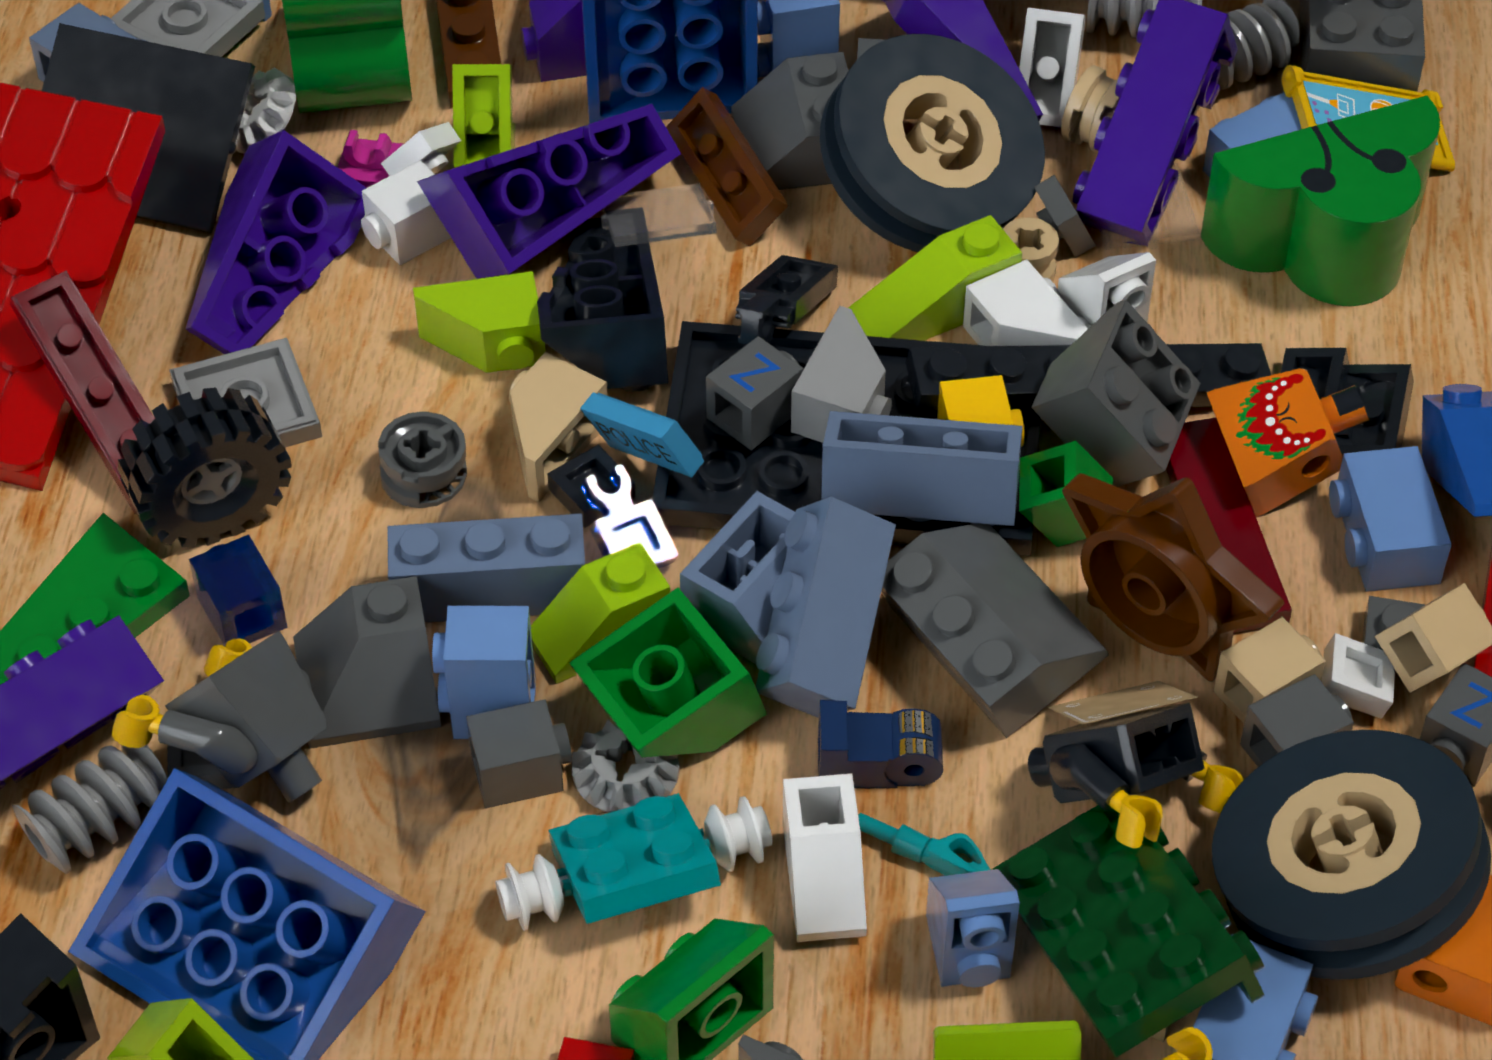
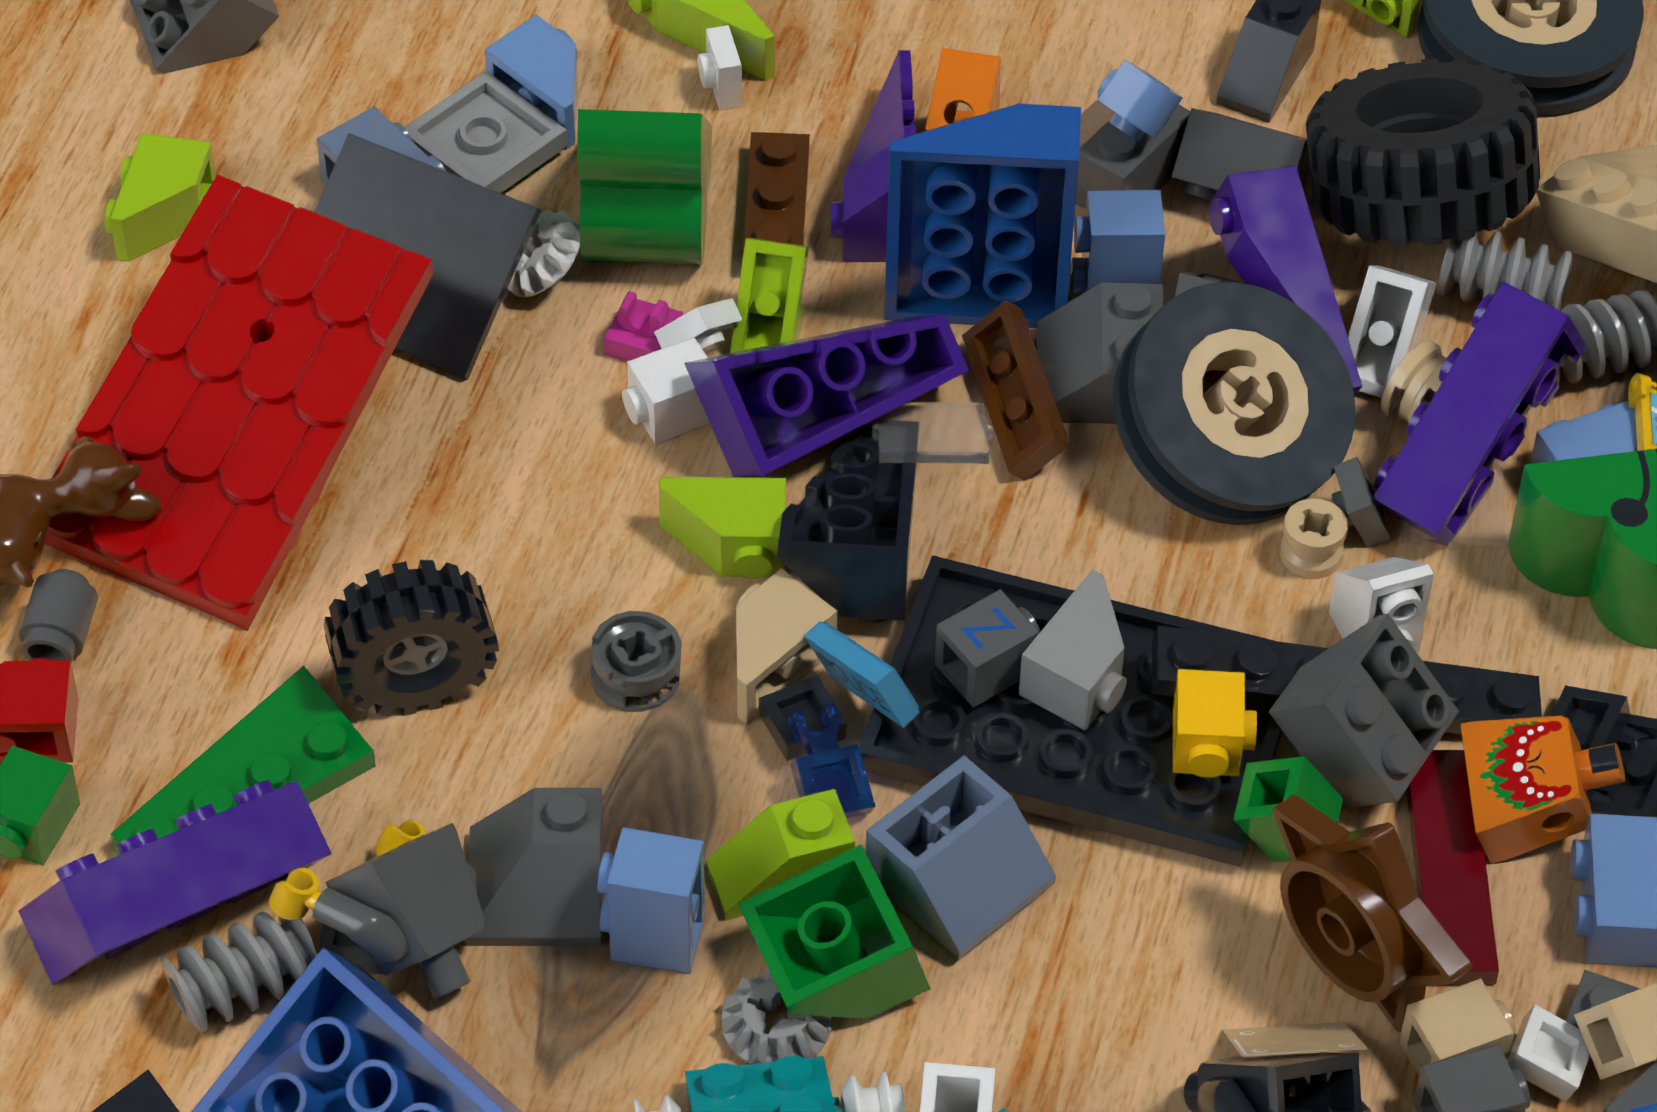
camera: 10 degrees right, 0 degrees up
dark red tile [10,270,155,514] -> none
light grey tile [169,338,322,447] -> none
dark purple wedge [186,130,366,354] -> none
clear blue brick [189,534,288,646] -> none
sand blue brick [387,514,585,622] -> none
dark grey brick [466,699,572,809] -> none
black hinge [735,255,838,344] -> none
sand blue brick [755,496,896,718] -> none
dark blue leg [817,700,944,788] -> none
sand blue brick [821,411,1022,526] -> none
lime slope [848,215,1022,341] -> none
dark grey slope [881,523,1109,738] -> none
white slope [963,259,1091,346] -> none

